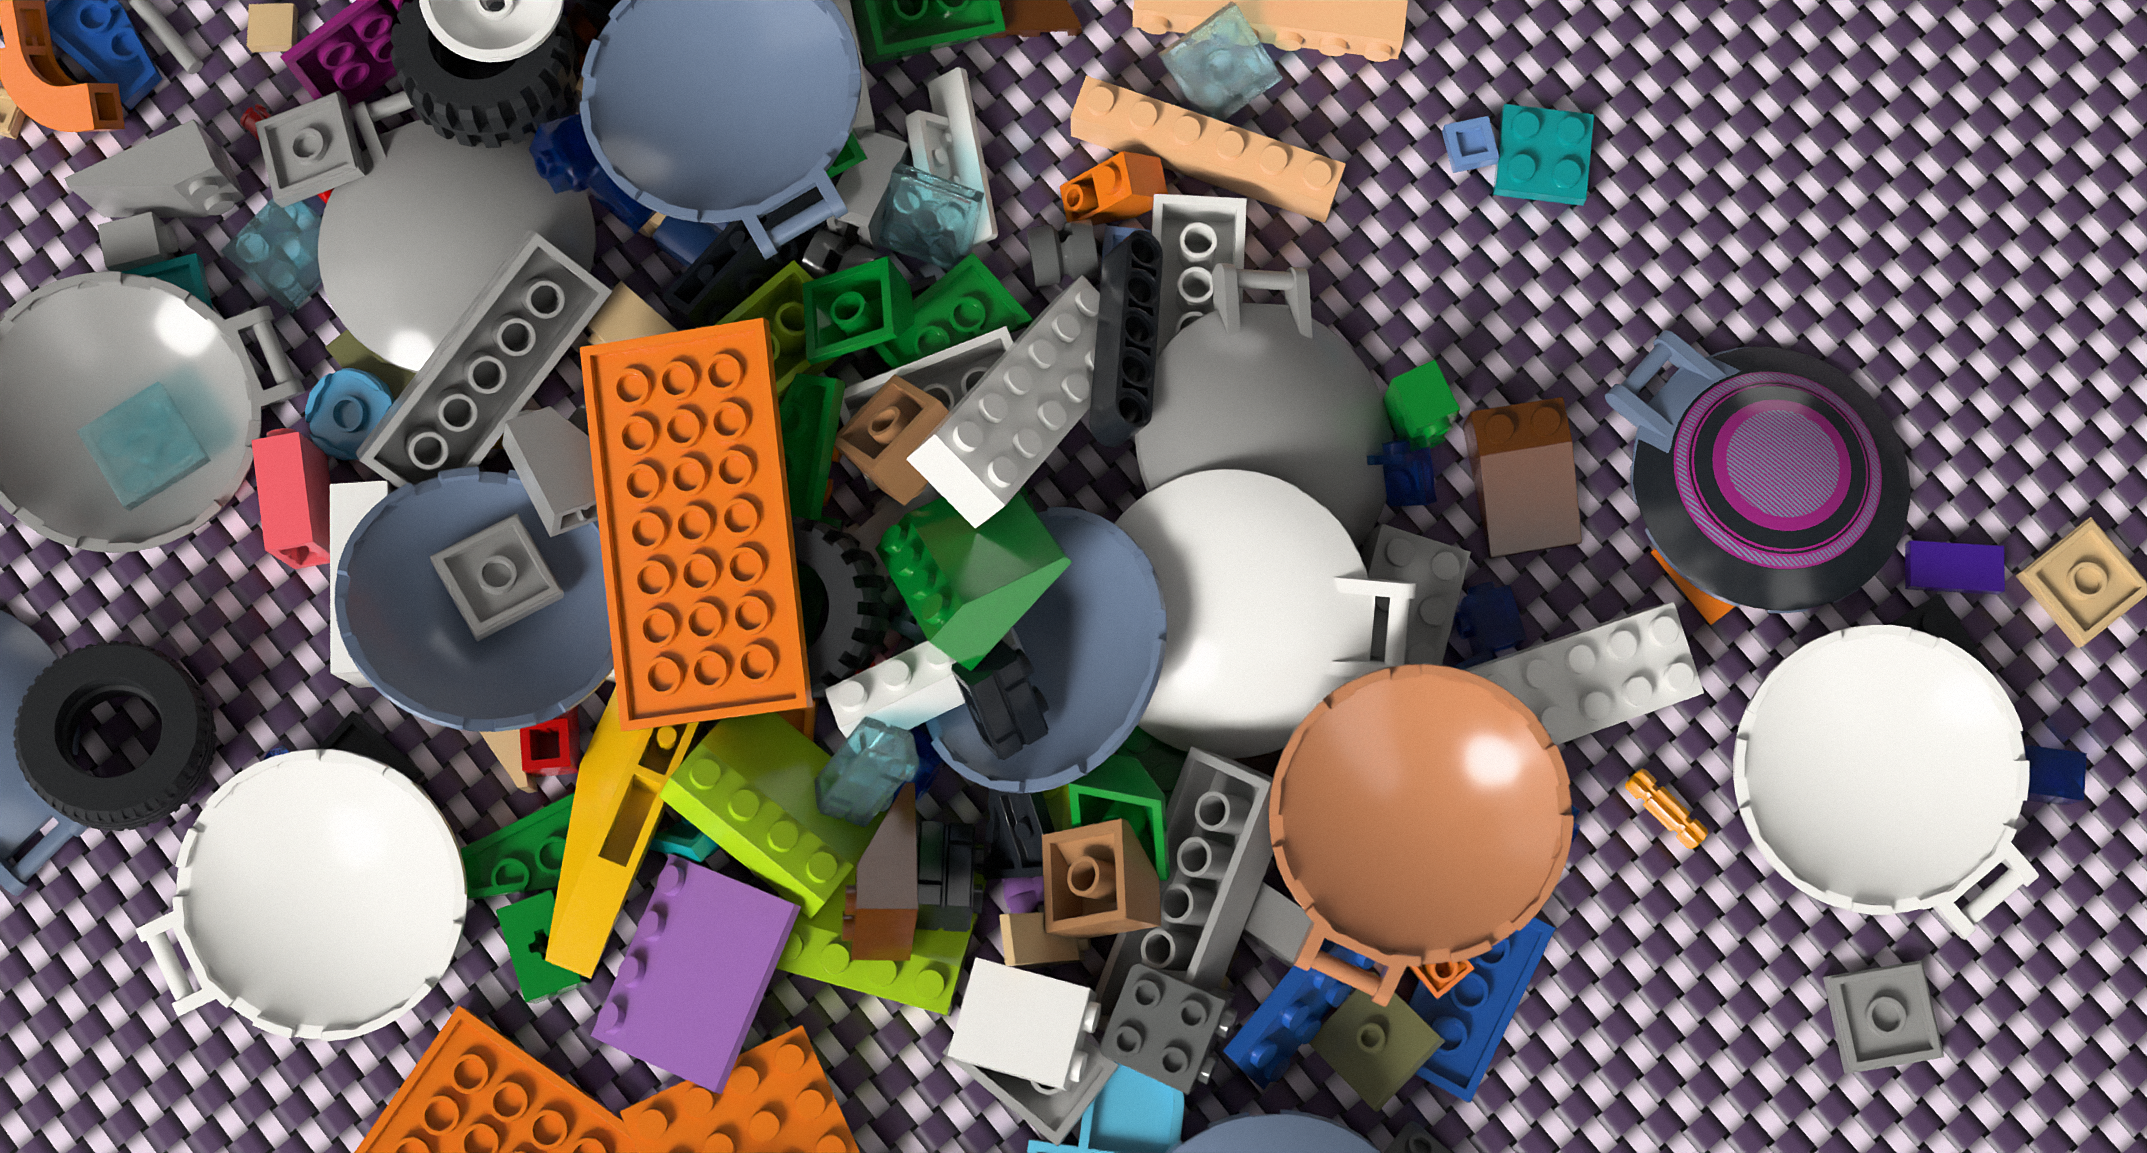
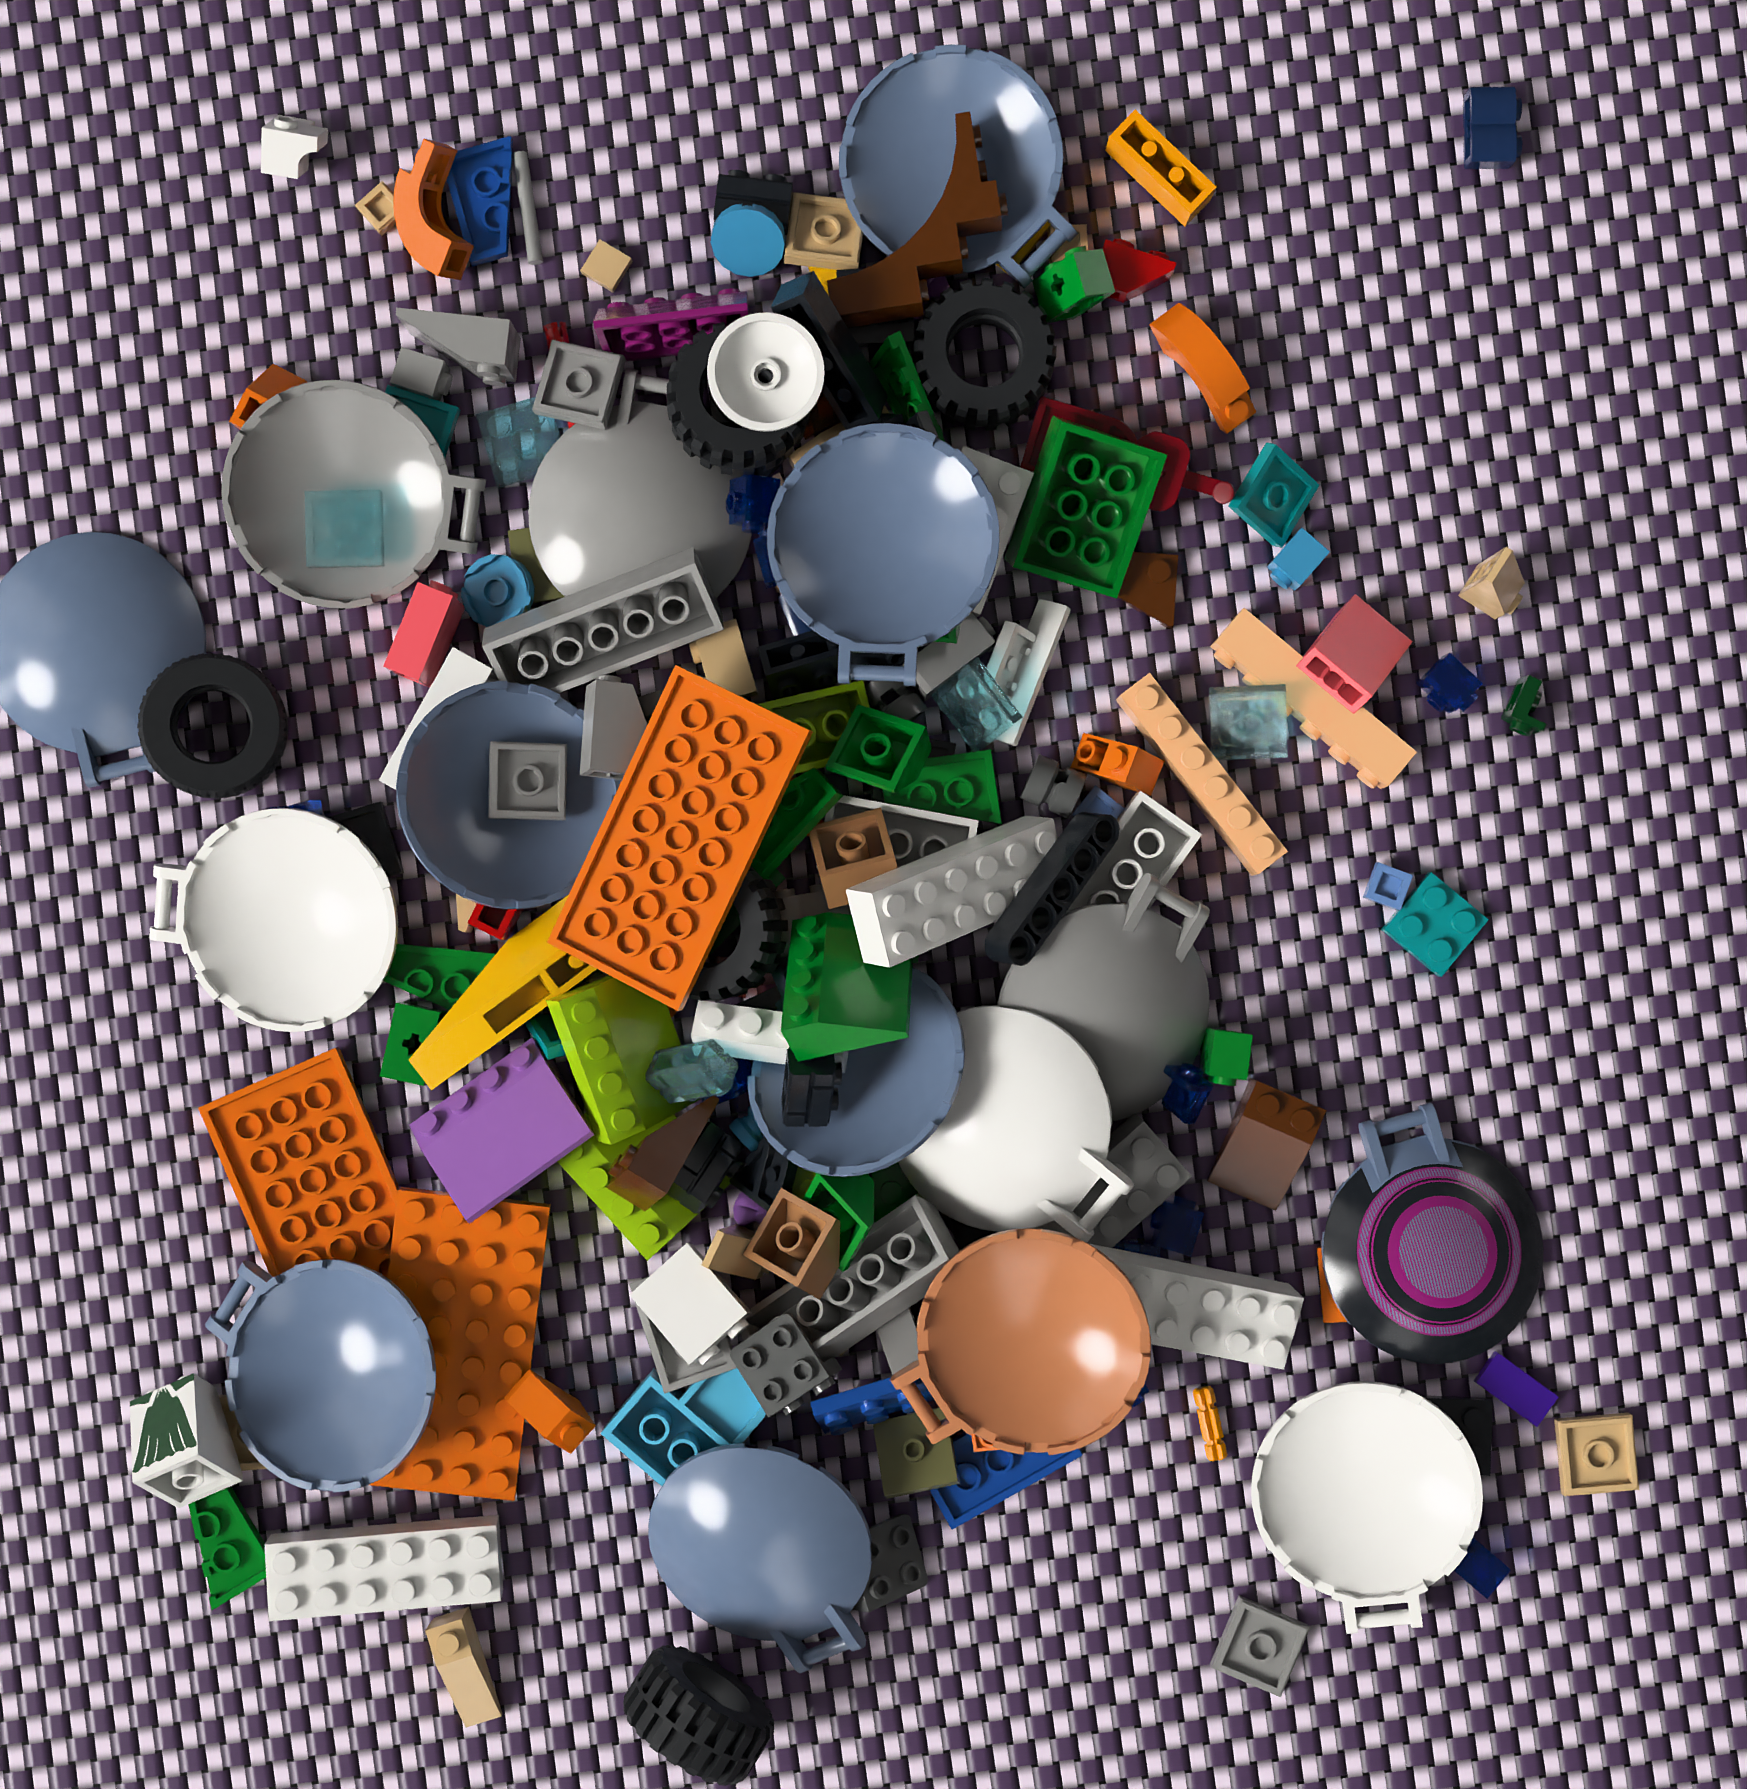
camera: 30 degrees right, 10 degrees up
none -> dark azure wheel [729,1105,764,1152]

